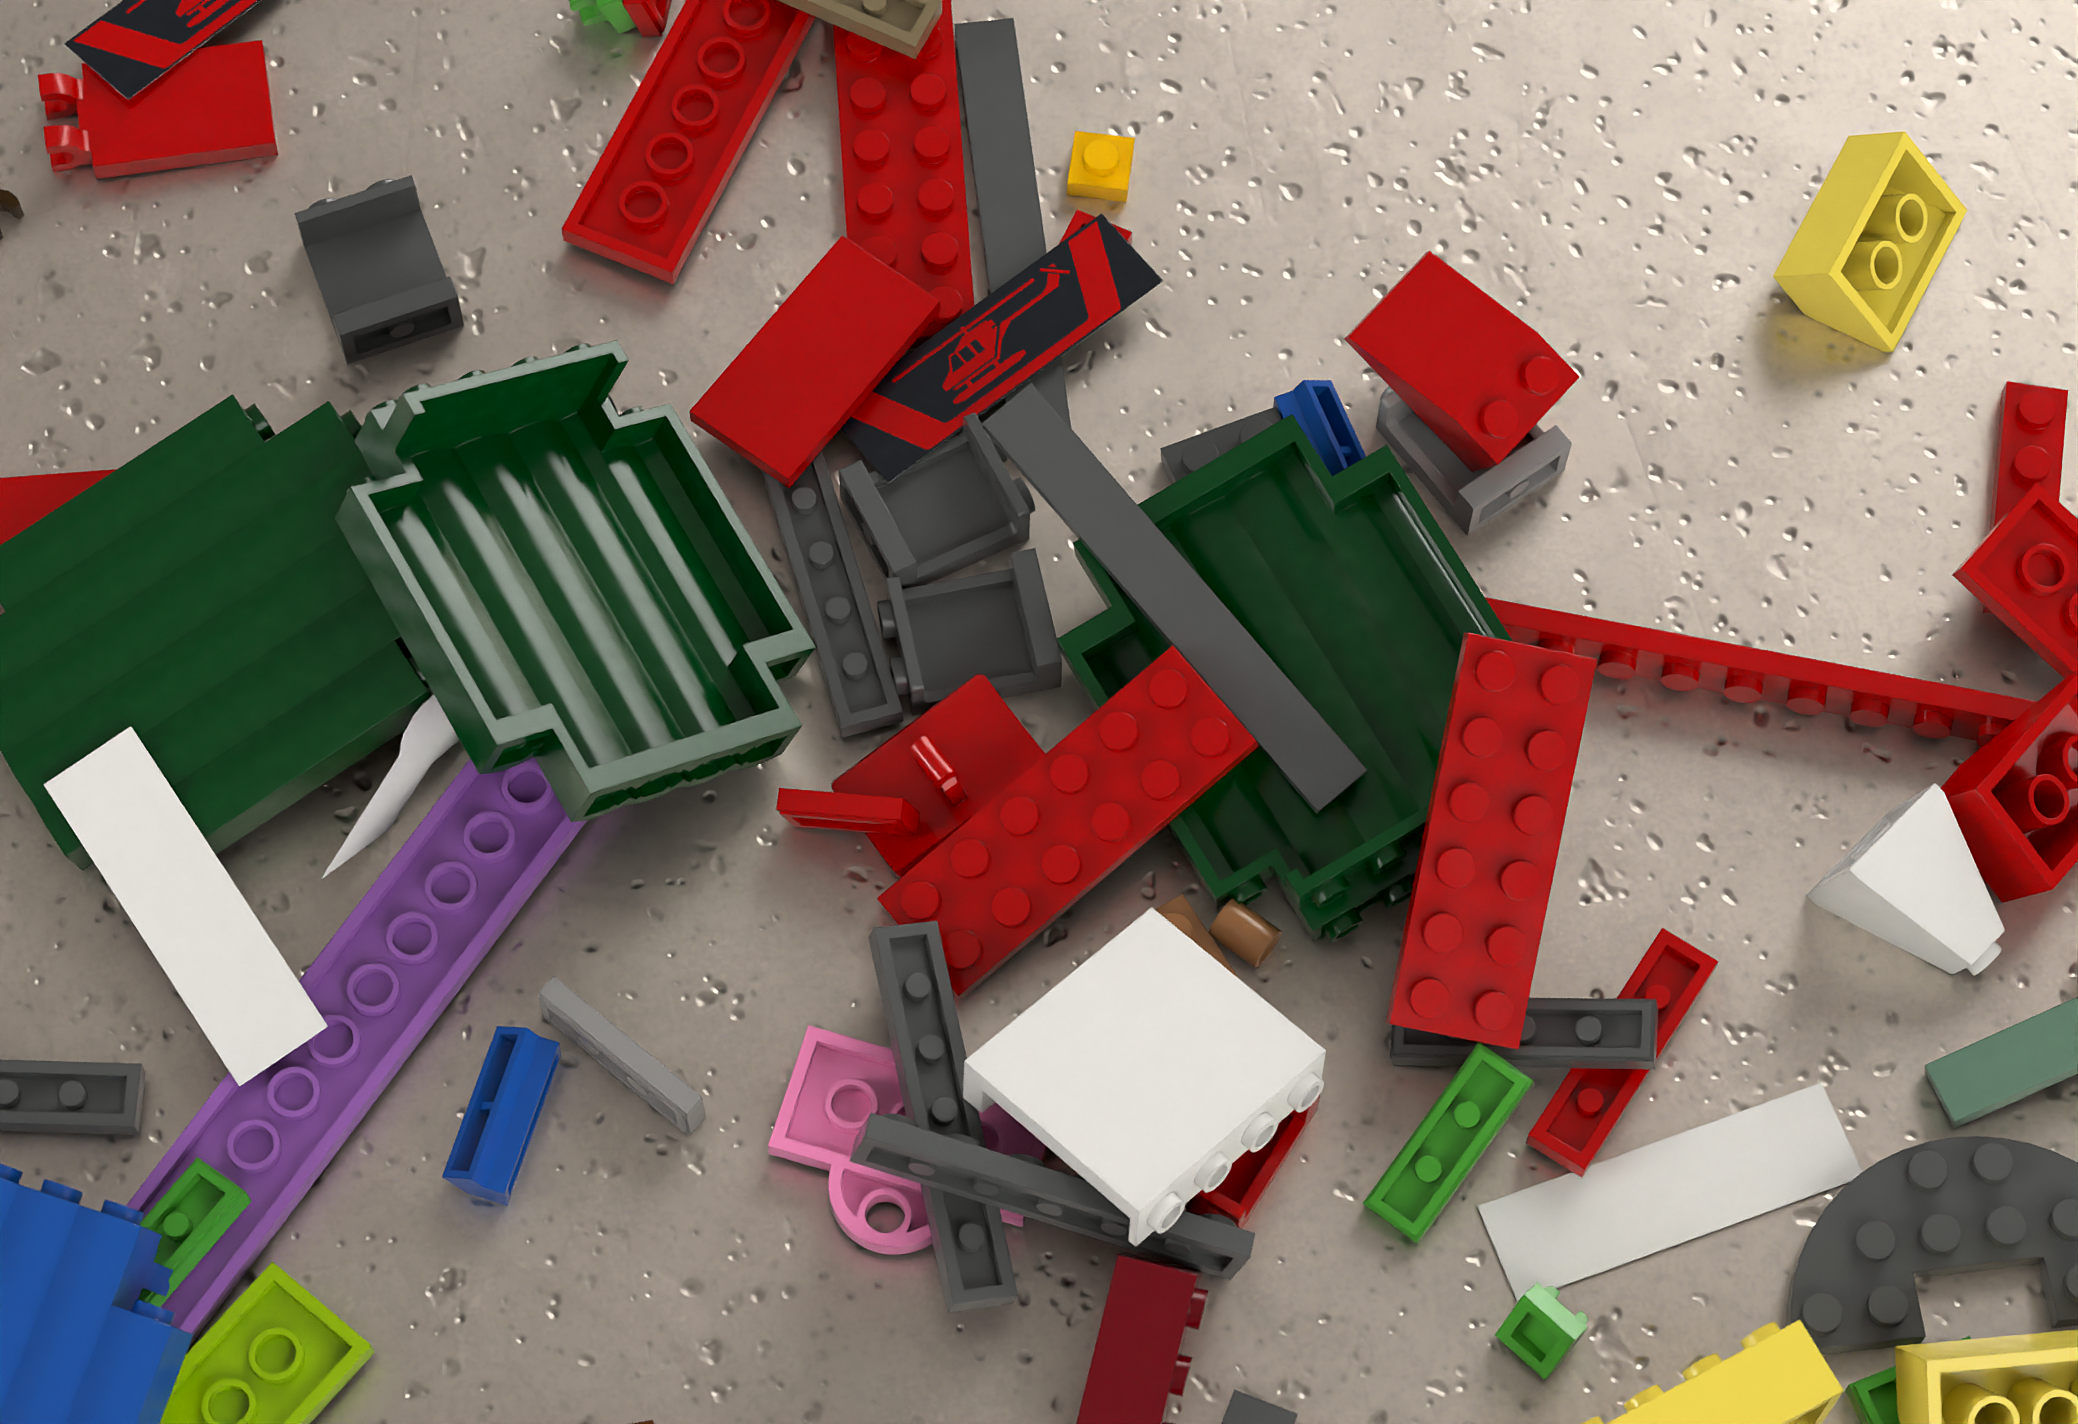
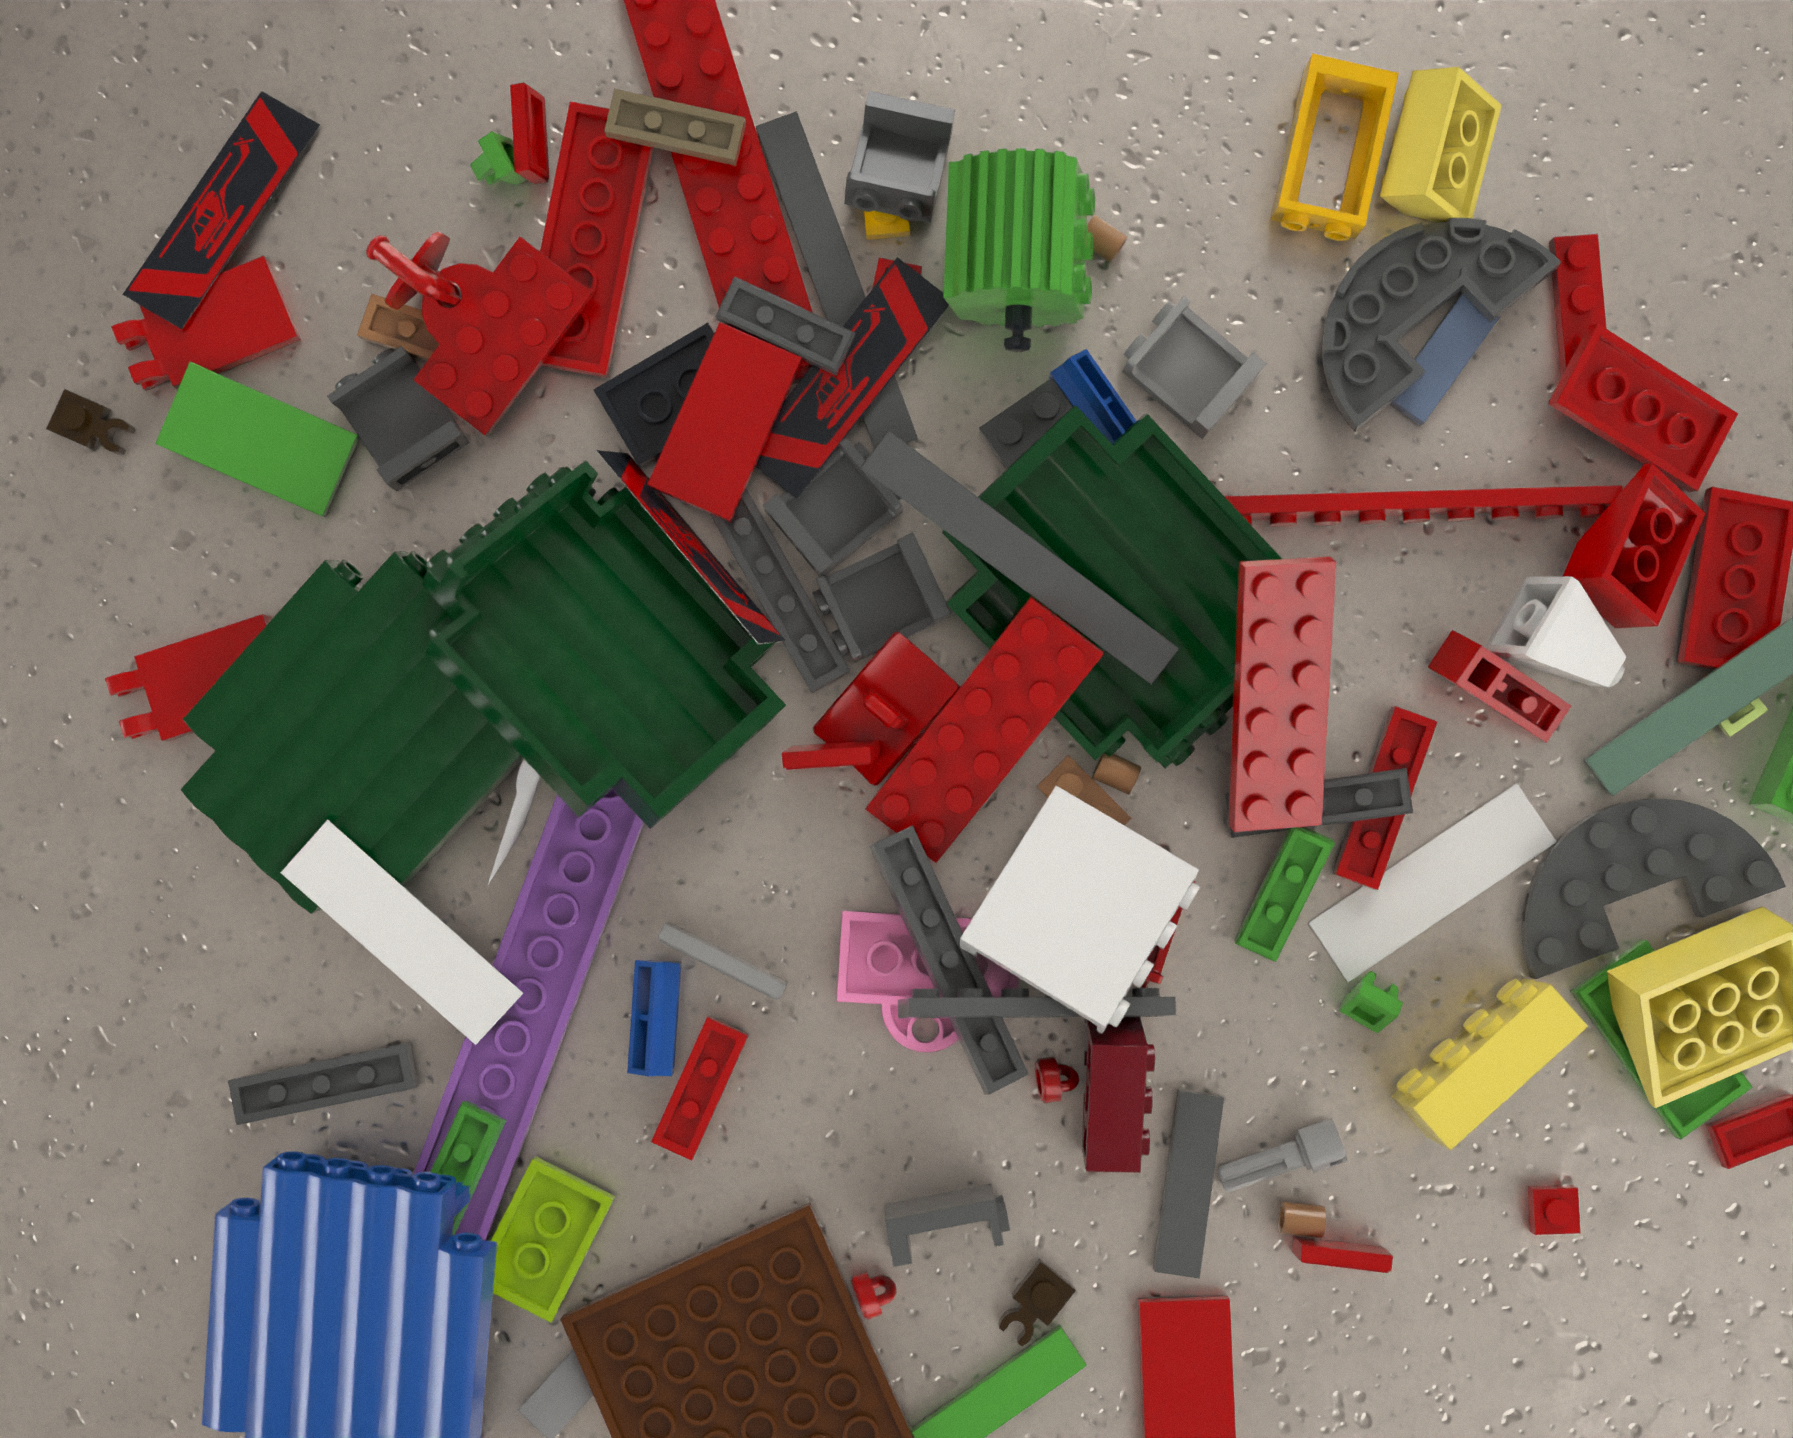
camera: 15 degrees left, 20 degrees up
red slope [1344,251,1580,472] -> none
none -> bright green tile [155,362,360,517]
none -> medium nougat plate [357,293,439,361]
none -> red plate [366,231,594,436]
none -> black plate [593,322,714,468]
none -> black sticker [596,450,786,644]
none -> red plate [651,1016,749,1161]
none -> dark grey tile [715,276,856,376]
none -> dark grey panel [844,91,955,223]
none -> bright green piece [943,148,1095,352]
none -> red tile [1035,1056,1079,1103]
none -> medium nougat hinge [1088,215,1128,263]
none -> yellow piece [1270,53,1399,241]
none -> dark grey plate [1322,218,1561,432]
none -> sand blue tile [1390,293,1500,426]
none -> red slope [1428,630,1572,743]

